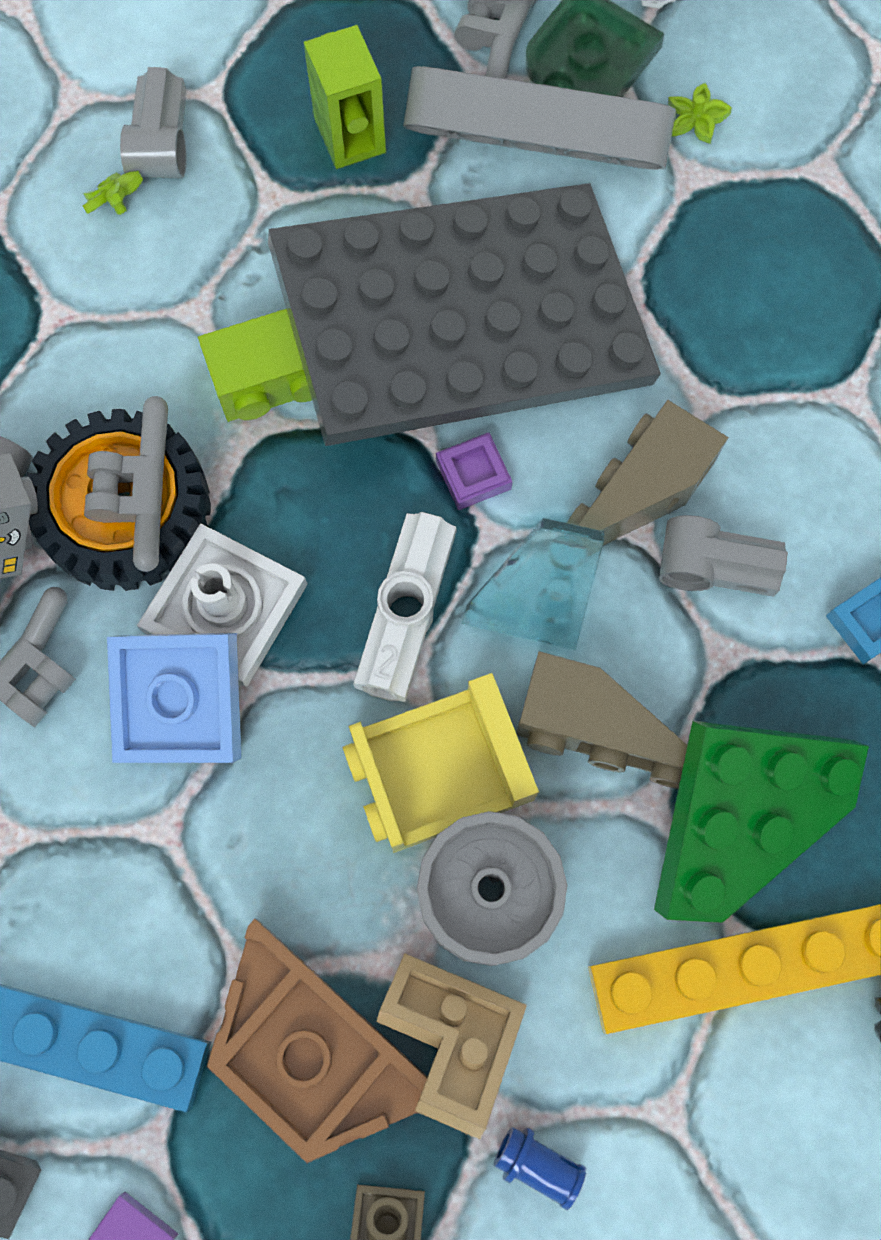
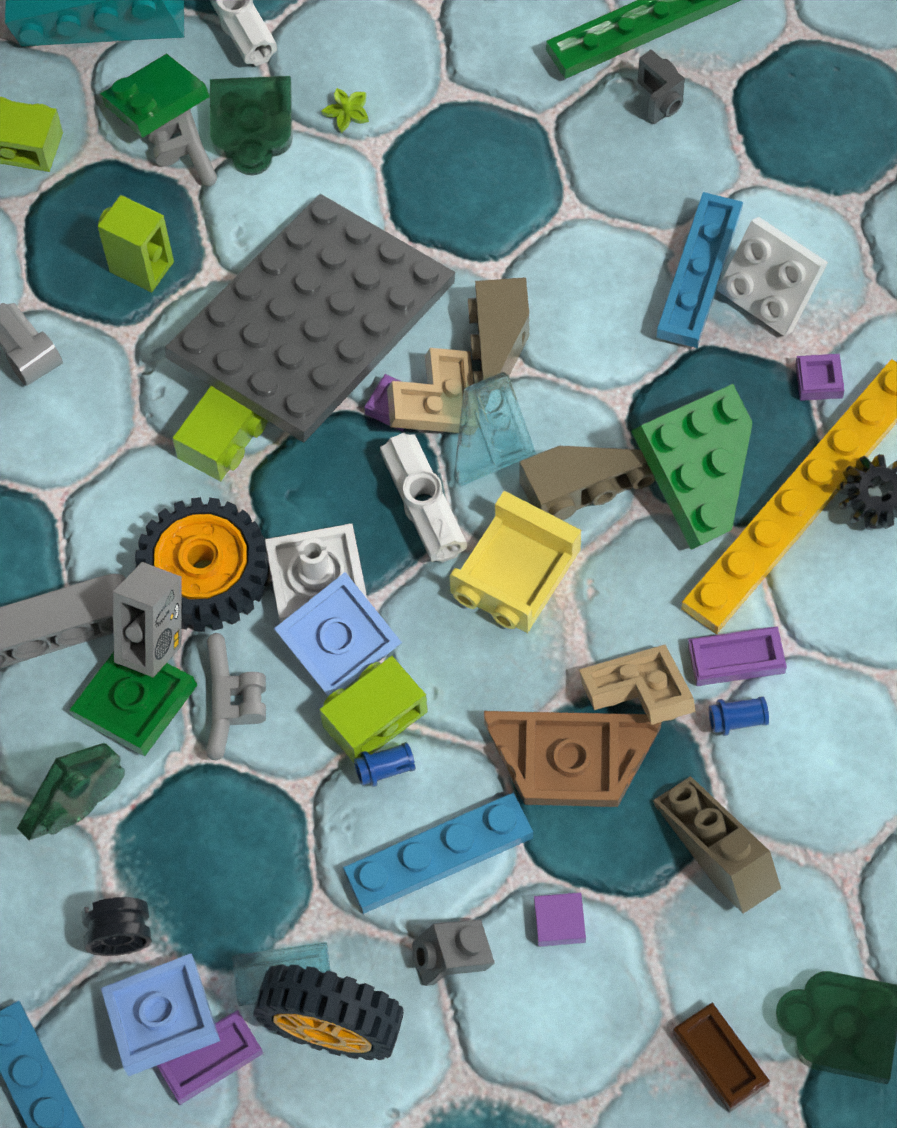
camera: 35 degrees left, 10 degrees down
lime plant [82,171,143,215] -> none
light grey piece [84,396,168,572] -> none
light grey beam [403,67,676,170] -> none
light grey wheel [417,811,567,966] -> none
light grey piece [659,515,788,597] -> none
none -> lime brick [319,656,428,763]
none -> blue pin [354,742,416,787]
none -> tan plate [387,348,478,434]
none -> medium lavender tile [688,626,787,686]

